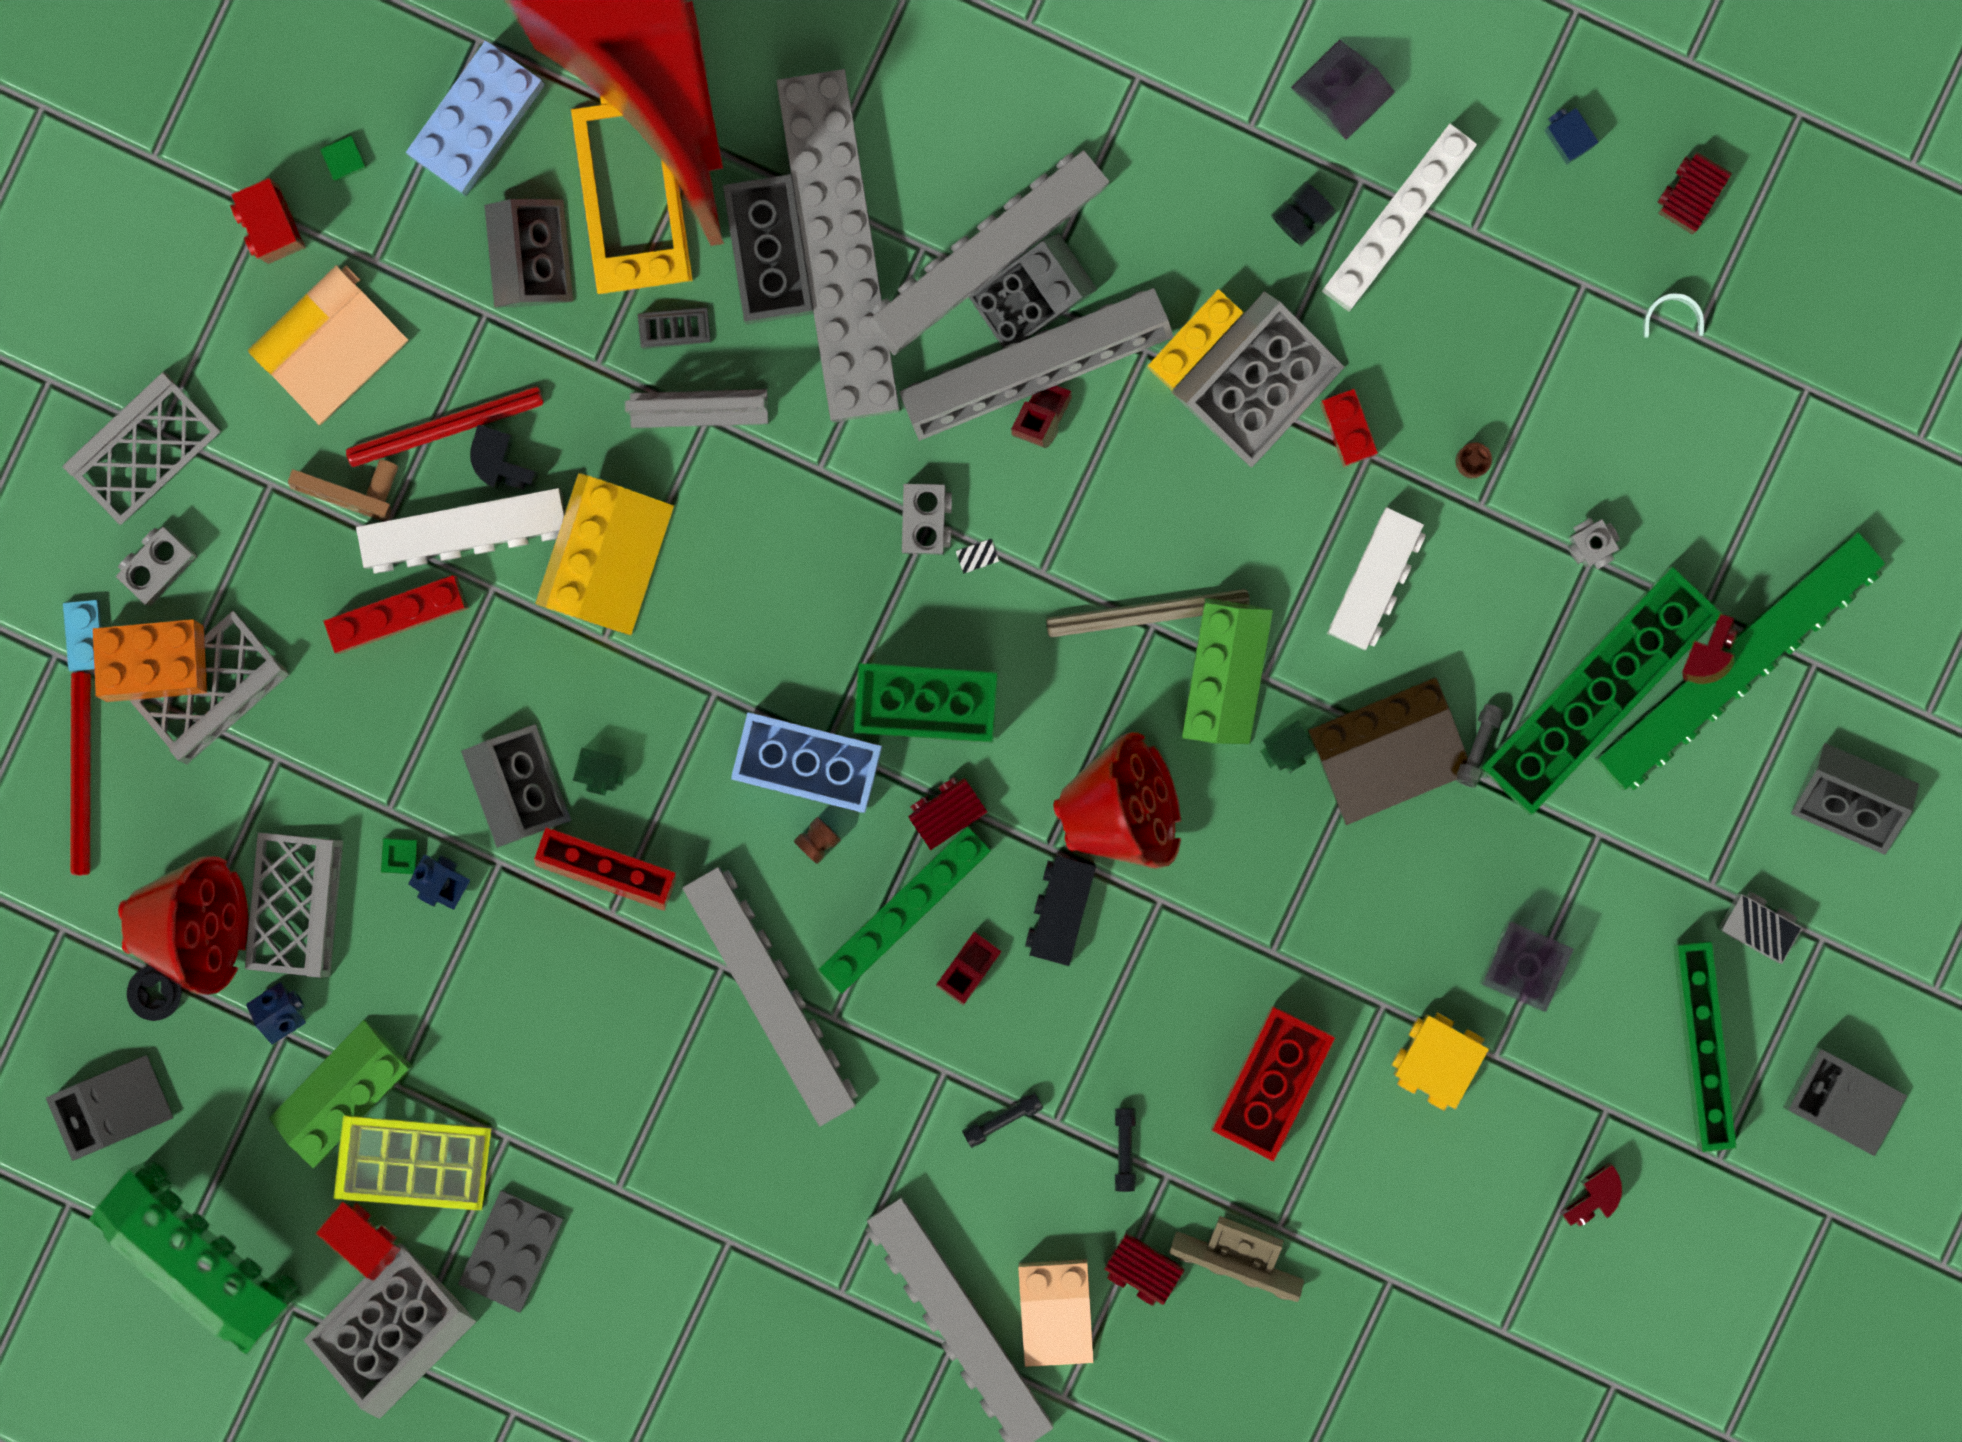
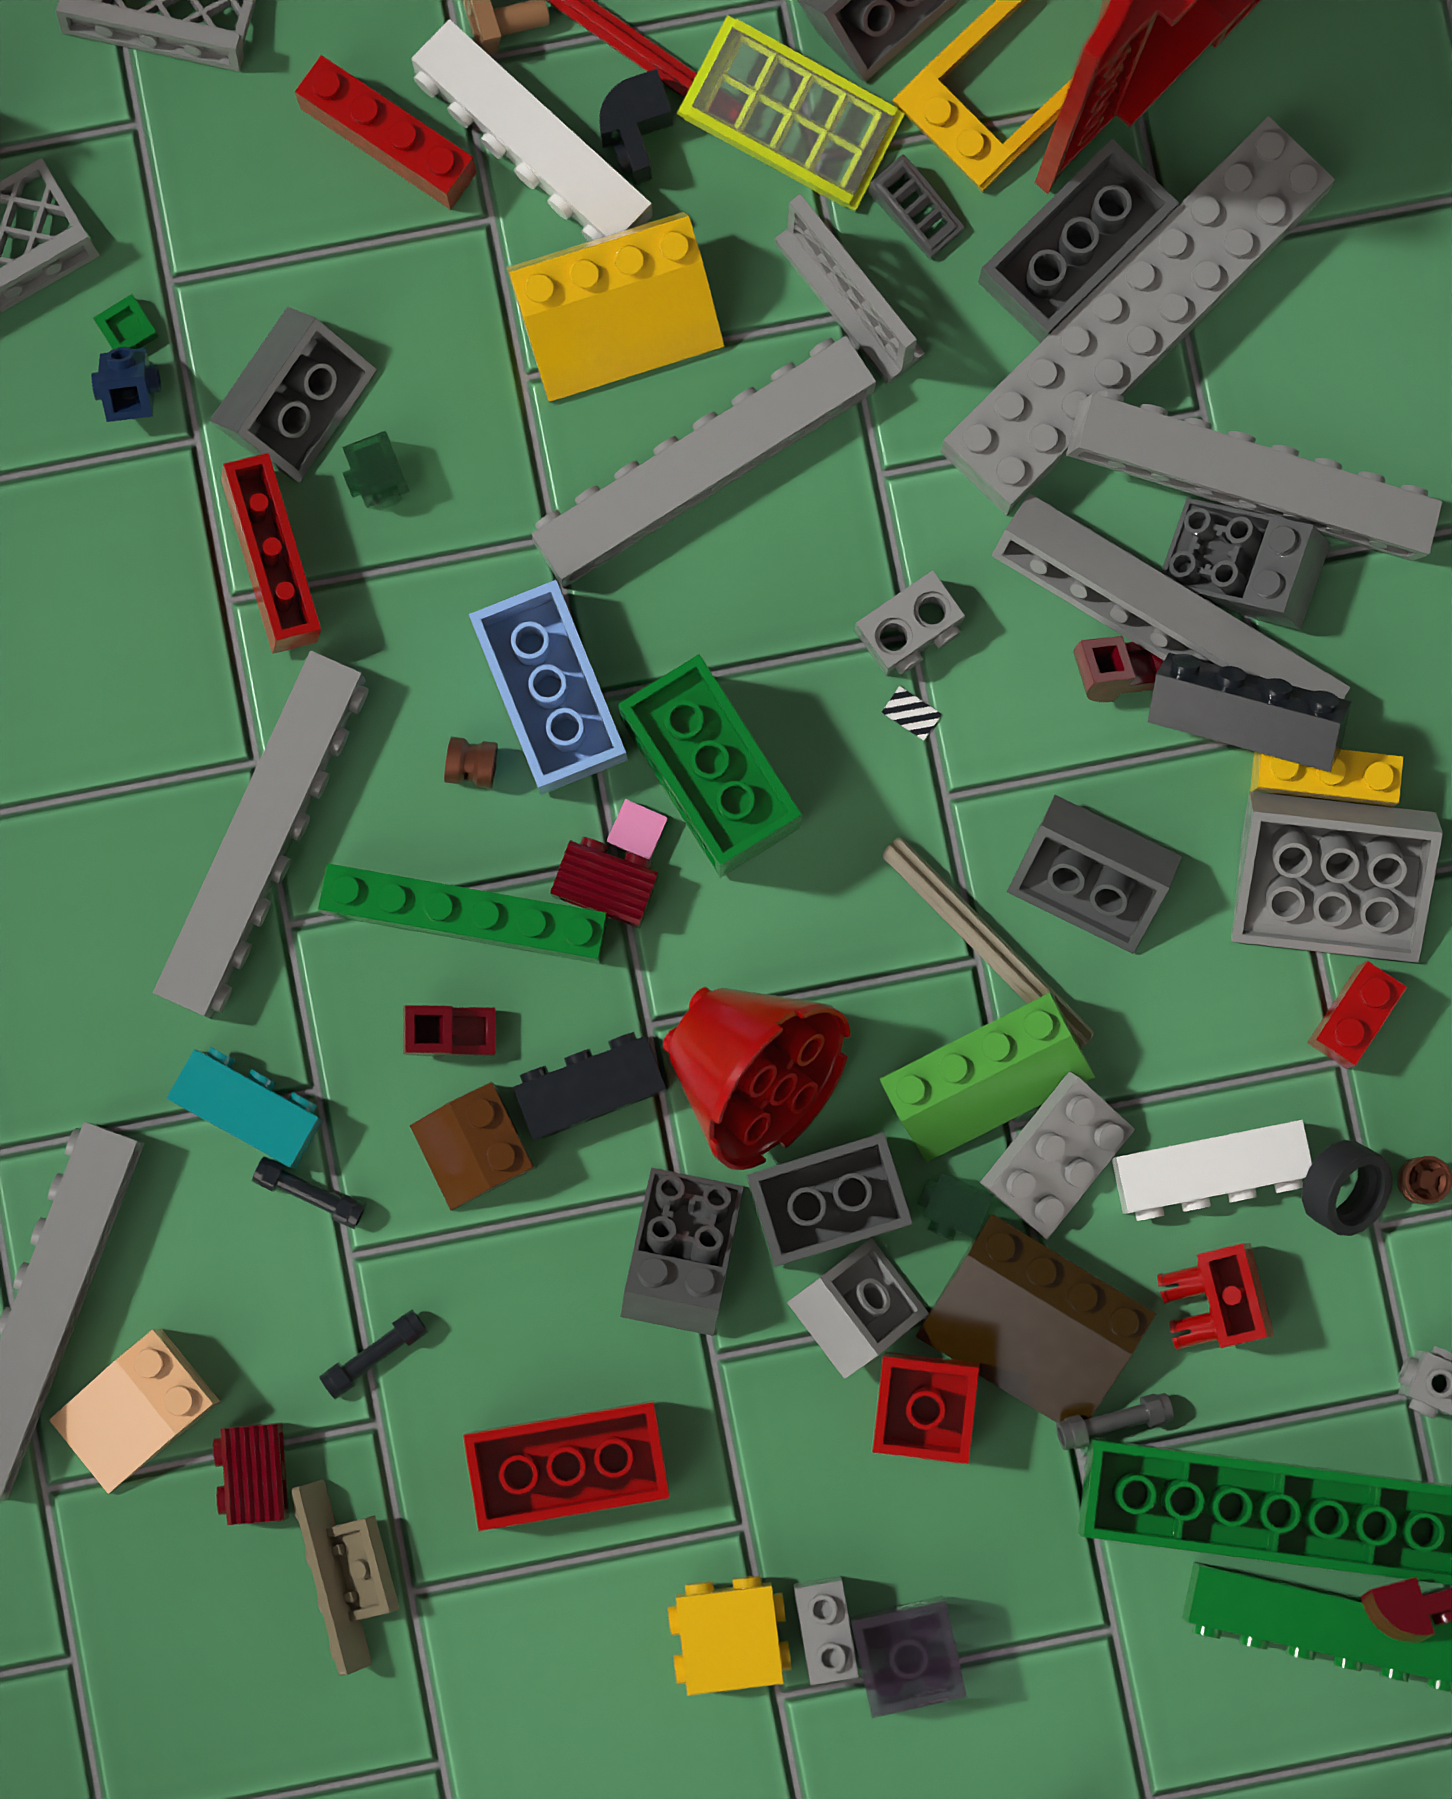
camera: 55 degrees right, 5 degrees down
none -> teal brick [166,1046,323,1169]
none -> reddish brown slope [410,1082,536,1210]
none -> light grey brick [531,336,876,589]
none -> bright pink tile [606,799,668,860]
none -> dark grey slope [620,1168,744,1336]
none -> clear piece [677,15,905,212]
none -> dark grey brick [747,1132,913,1267]
none -> light grey slope [787,1238,929,1379]
none -> light grey brick [794,1576,858,1685]
none -> red brick [872,1351,980,1464]
none -> light grey plate [980,1072,1135,1239]
none -> dark grey slope [1007,795,1182,954]
none -> black brick [1148,653,1352,772]
none -> red brick [1157,1243,1275,1351]
none -> black tyre [1302,1140,1393,1236]

